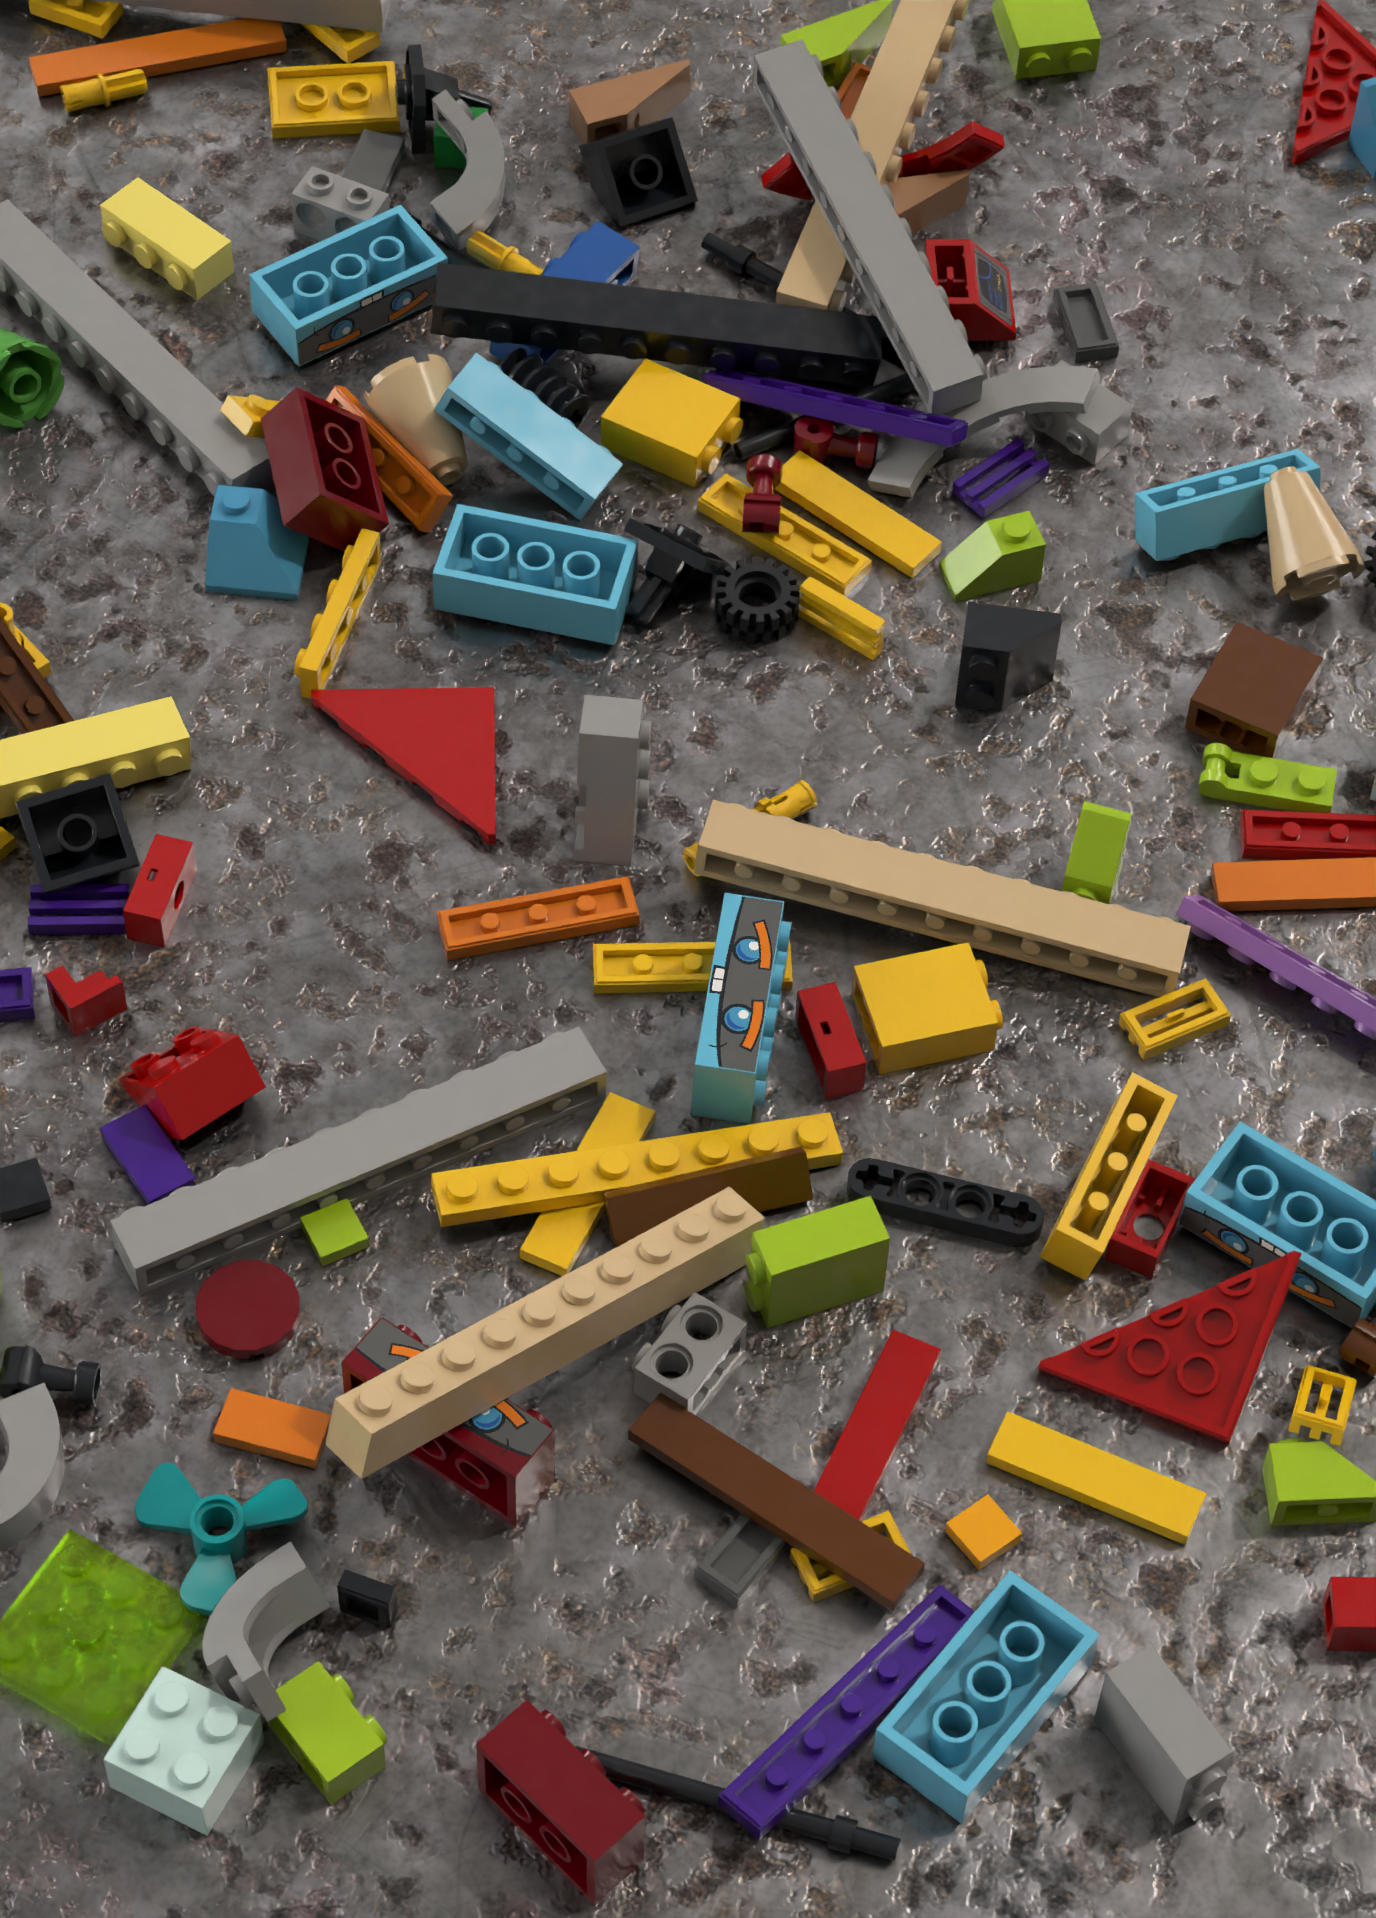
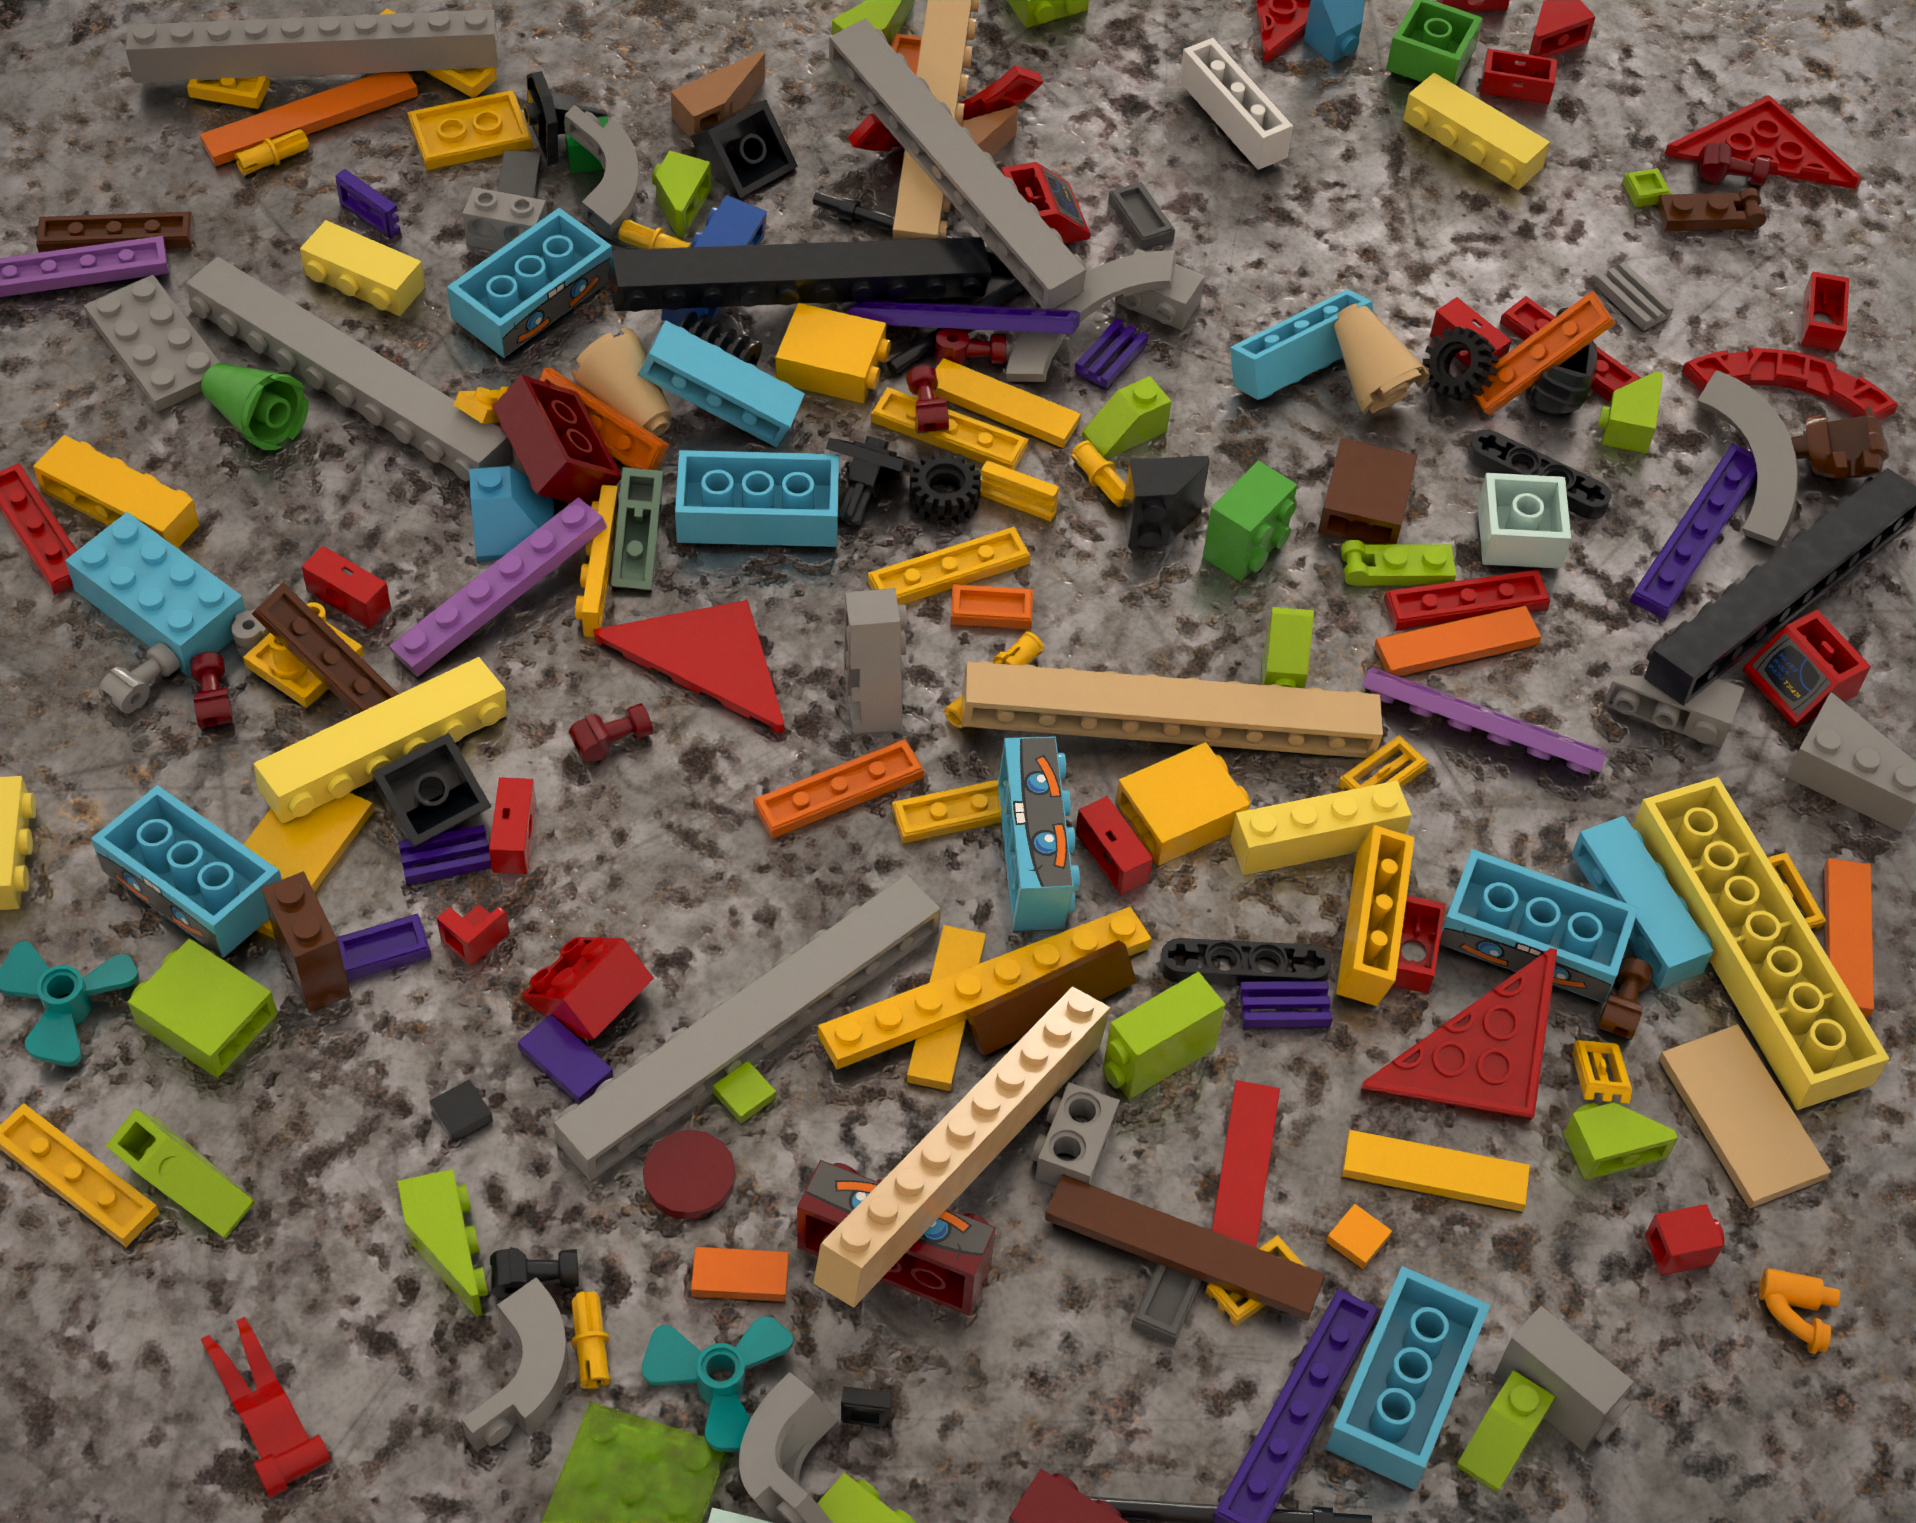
camera: 15 degrees left, 0 degrees up
none -> red piece [301,546,391,629]
none -> dark purple tile [335,169,401,239]
none -> medium lavender plate [389,497,607,677]
none -> dark red leg [568,703,653,763]
none -> yellow axle [571,1291,611,1389]
none -> sand green slope [611,467,664,591]
none -> lime slope [652,150,711,238]
none -> yellow tile [867,527,1031,605]
none -> orange tile [950,584,1033,630]
none -> yellow axle [1071,440,1126,507]
none -> white brick [1179,38,1293,170]
none -> bright green brick [1202,460,1297,582]
none -> light yellow brick [1230,781,1412,875]
none -> dark purple tile [1239,981,1333,1028]
none -> lime slope [1456,1370,1556,1493]

